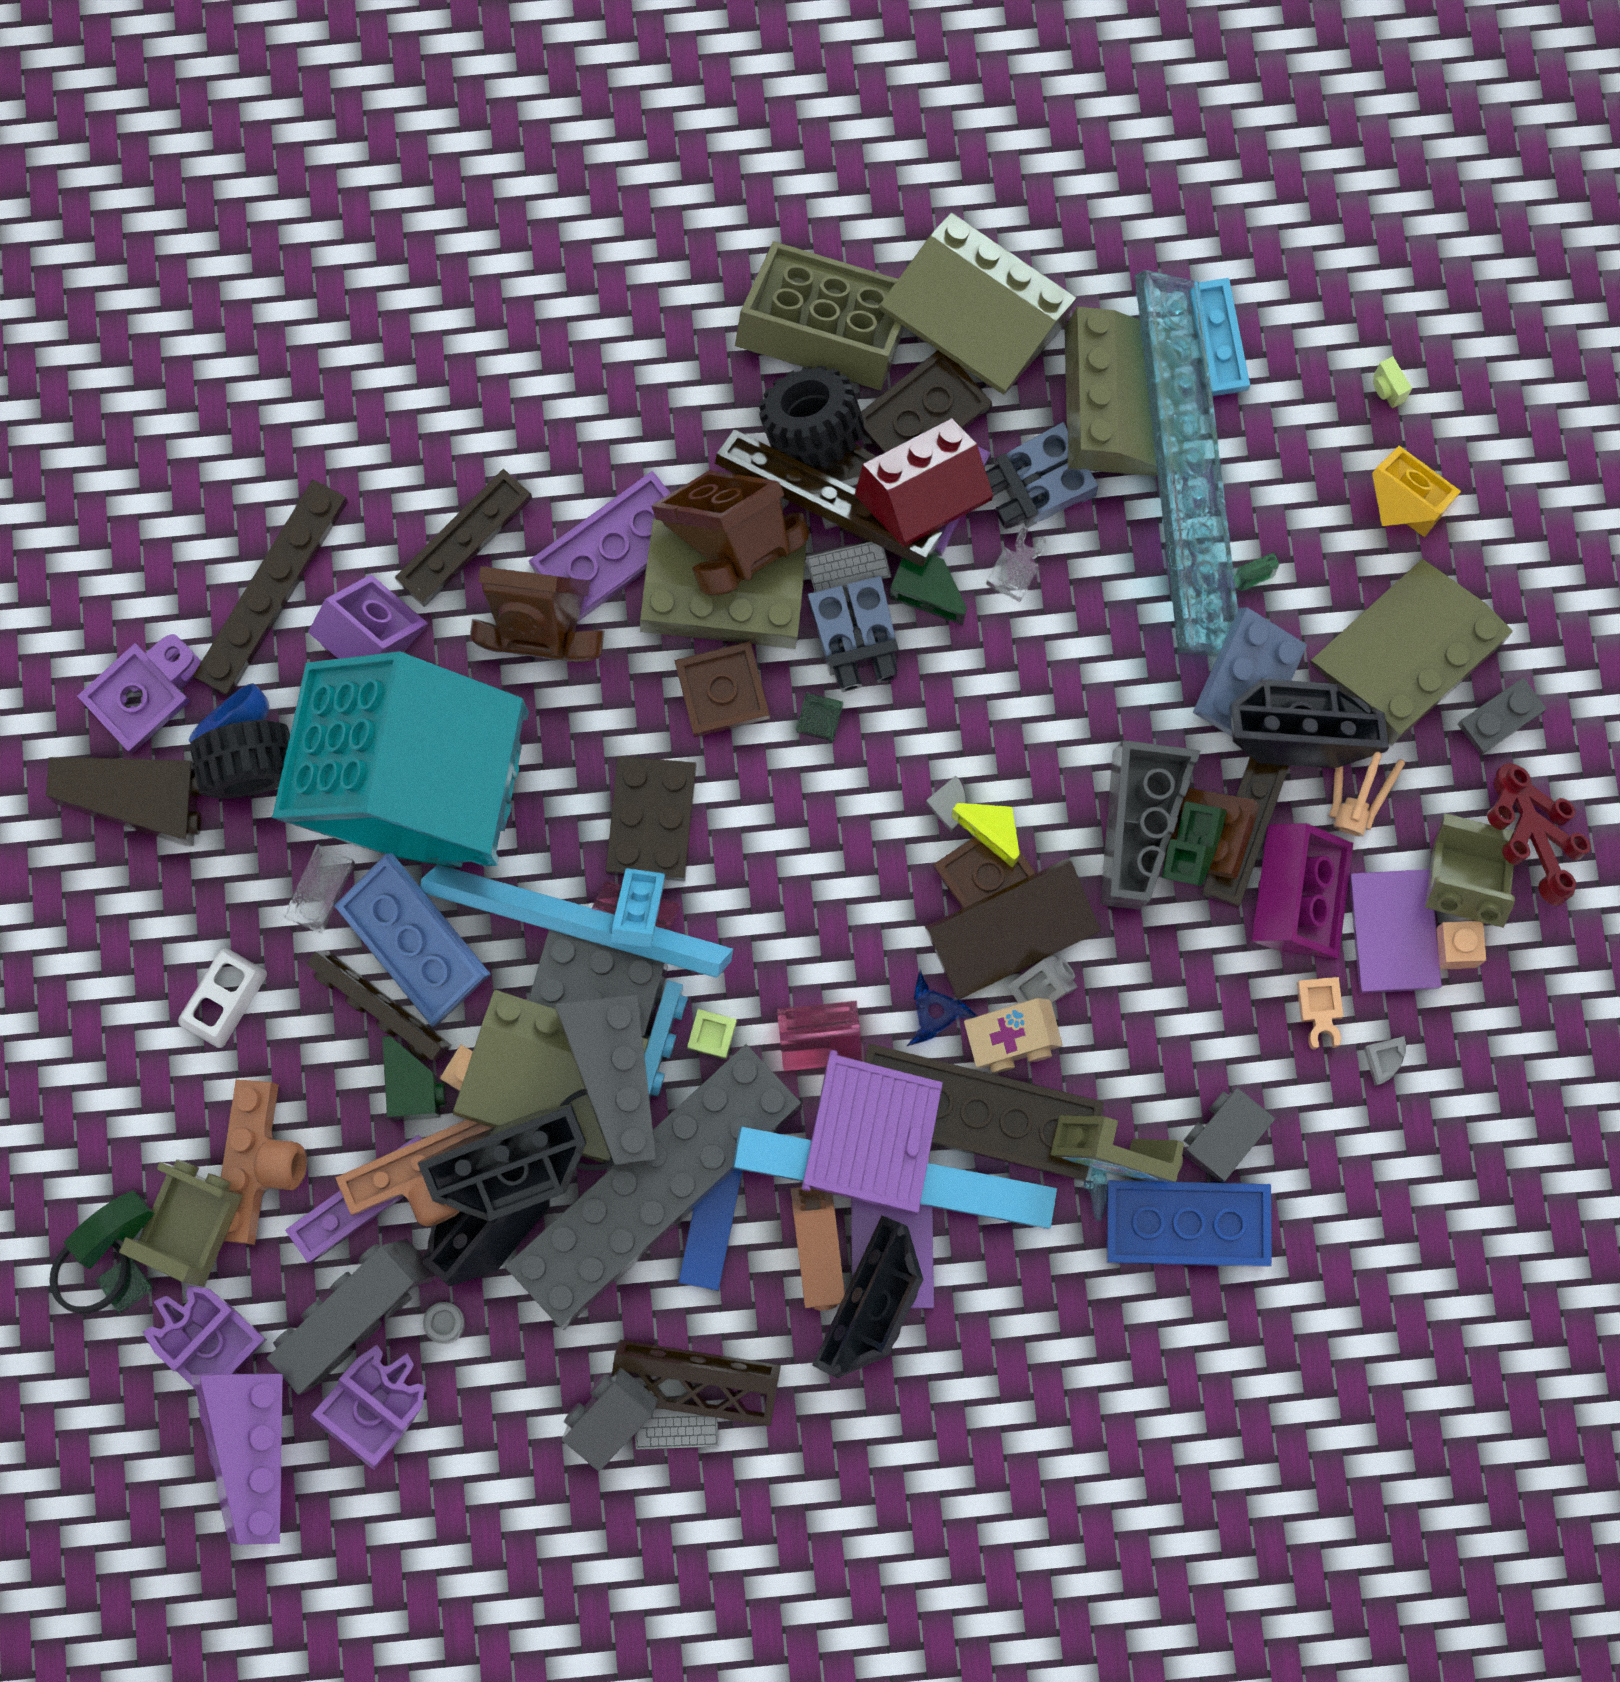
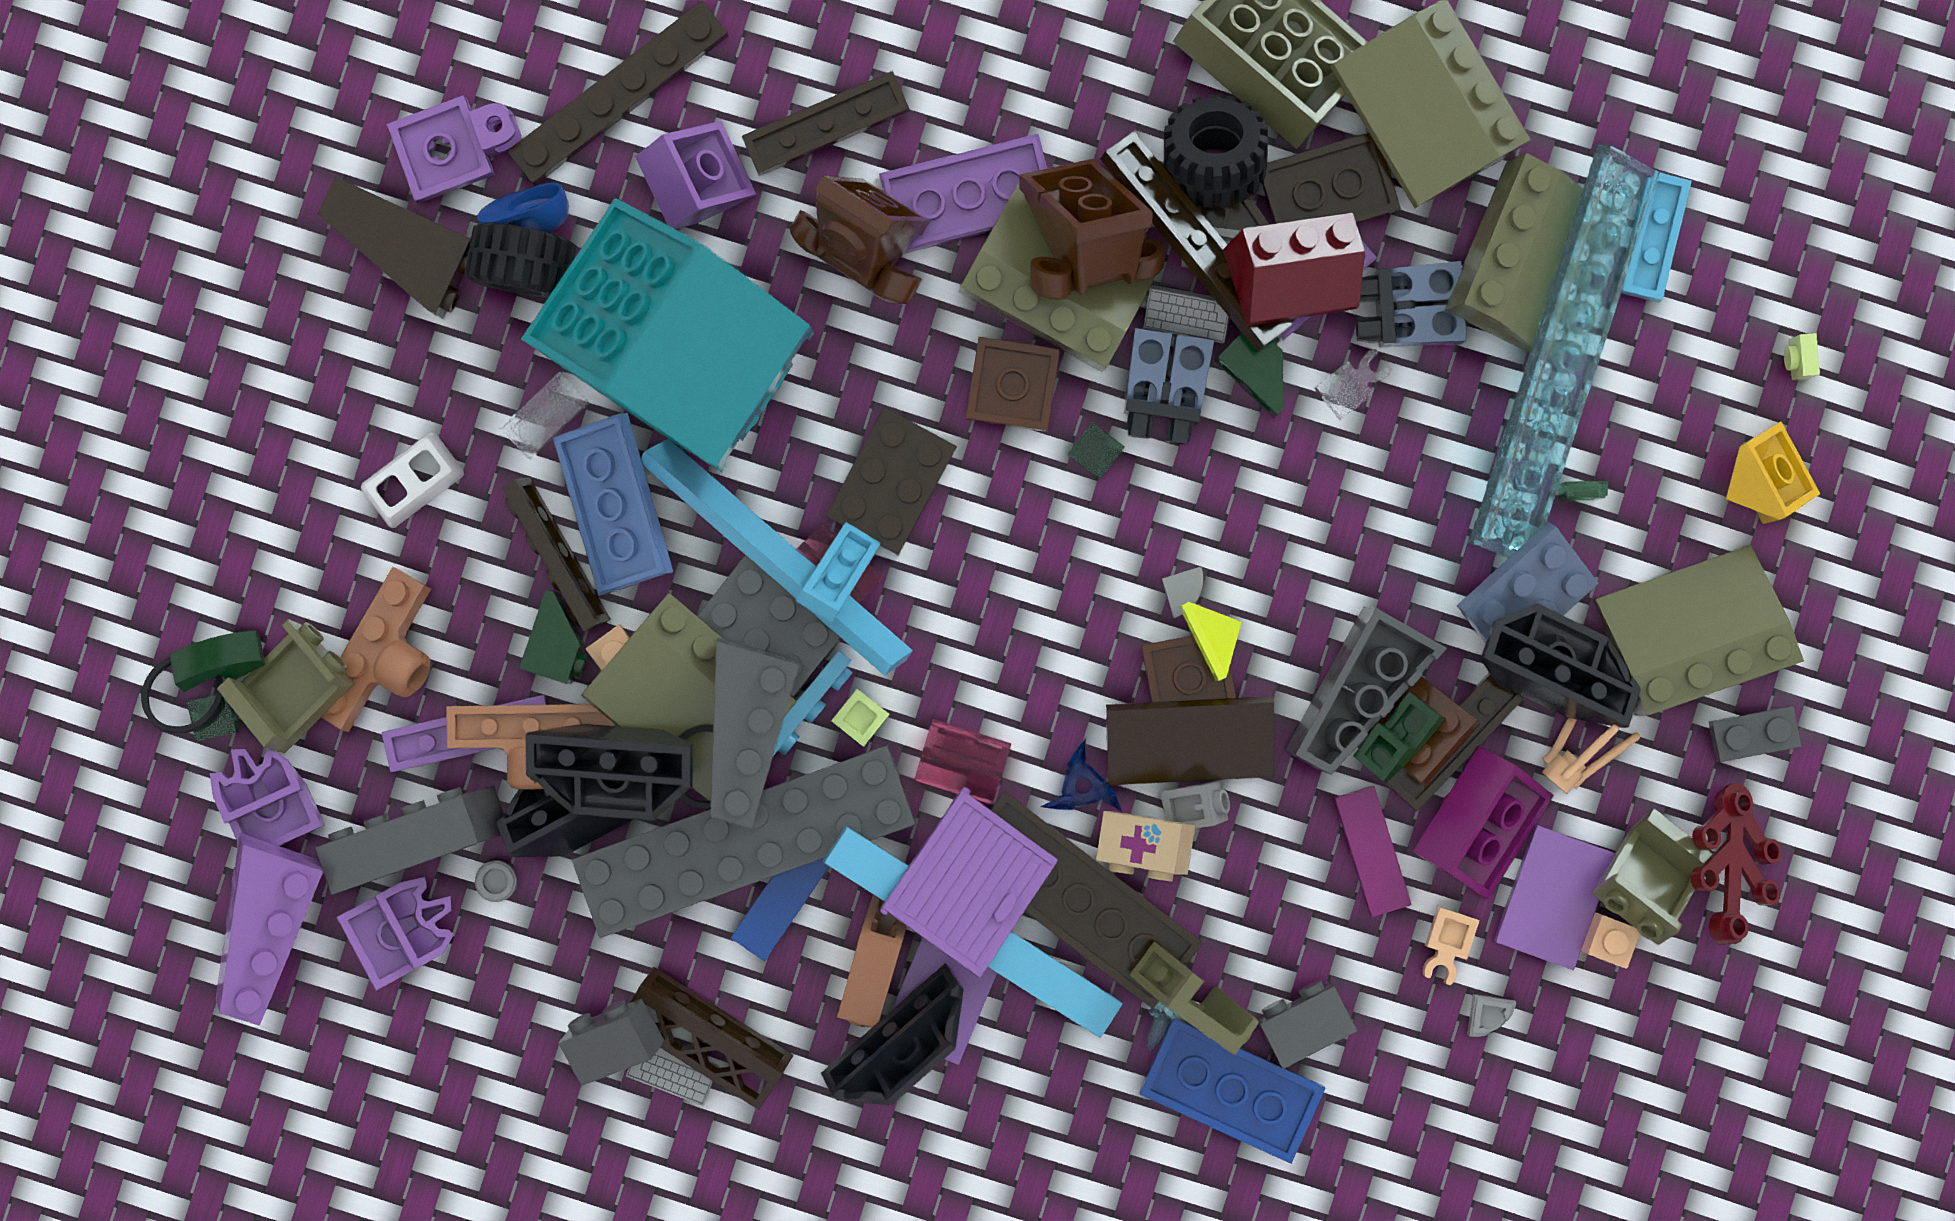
camera: 20 degrees right, 10 degrees up
none -> magenta tile [1334,786,1412,917]

